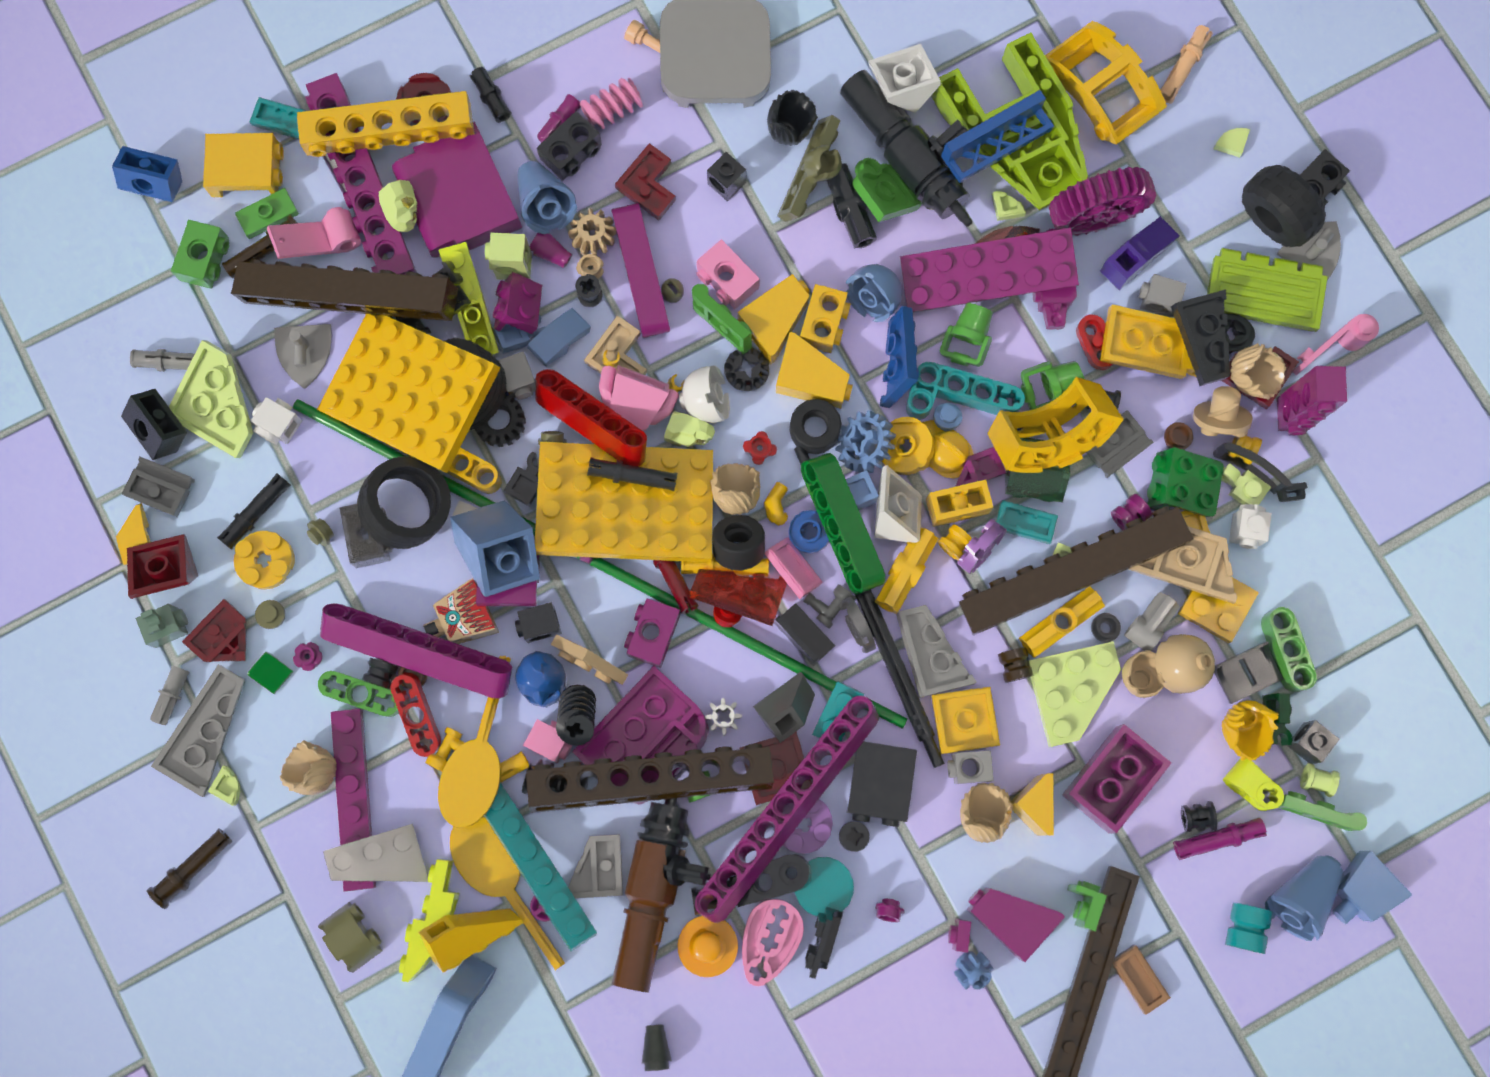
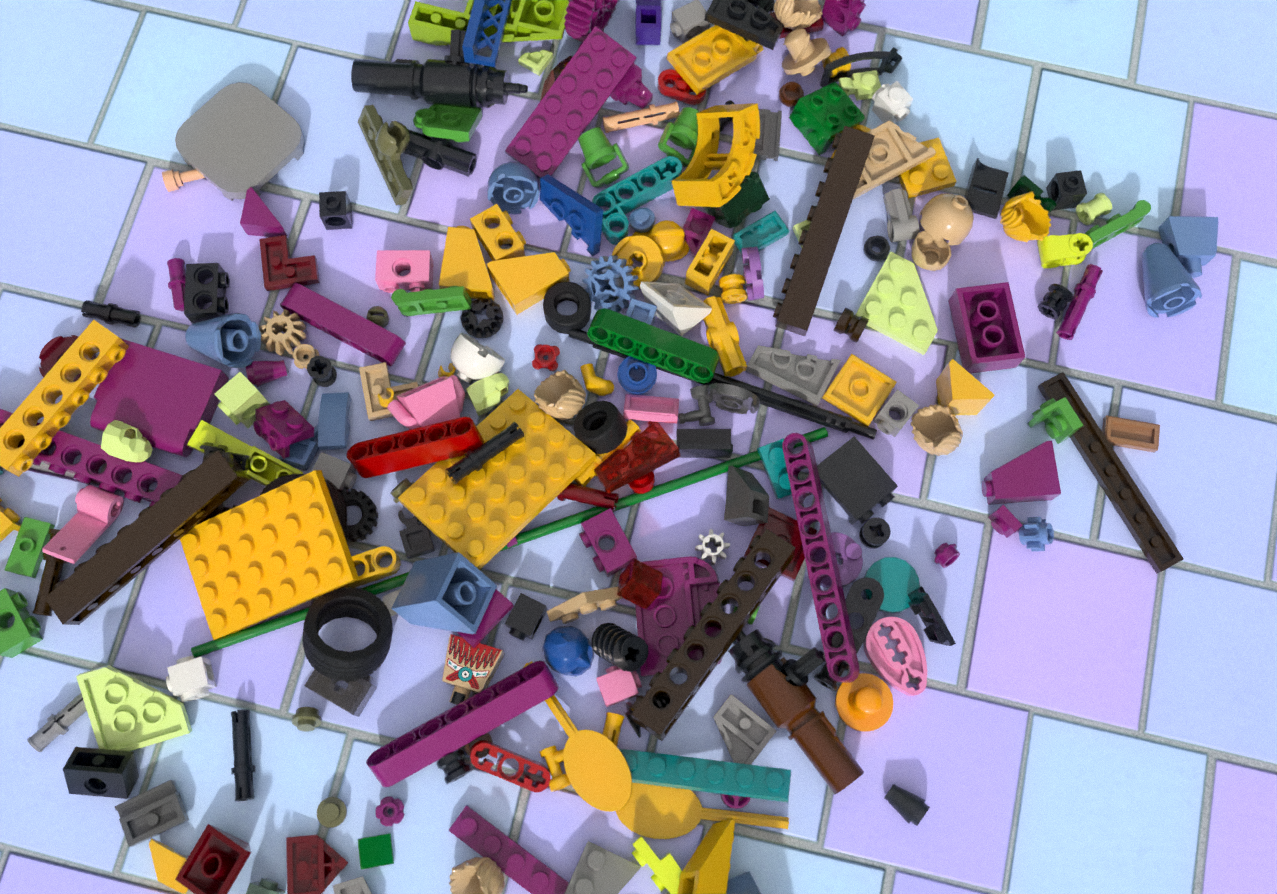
camera: 50 degrees left, 5 degrees down
yellow plate [234,531,295,590] -> none
light grey shield [274,324,332,389] -> none
bright green beam [318,671,399,717] -> none
bright pink piece [580,77,643,130] -> none
black hair [767,89,818,146] -> none
white slope [869,43,941,113] -> none
yellow piece [1019,586,1105,658] -> none
magenta wheel [1111,494,1152,531] -> none
teal wheel [1225,902,1273,954] -> none
bright green beam [1261,607,1317,692] -> none
none -> magenta slope [240,187,287,237]
none -> light nougat pin [602,102,680,133]
none -> clear red panel [617,559,663,609]

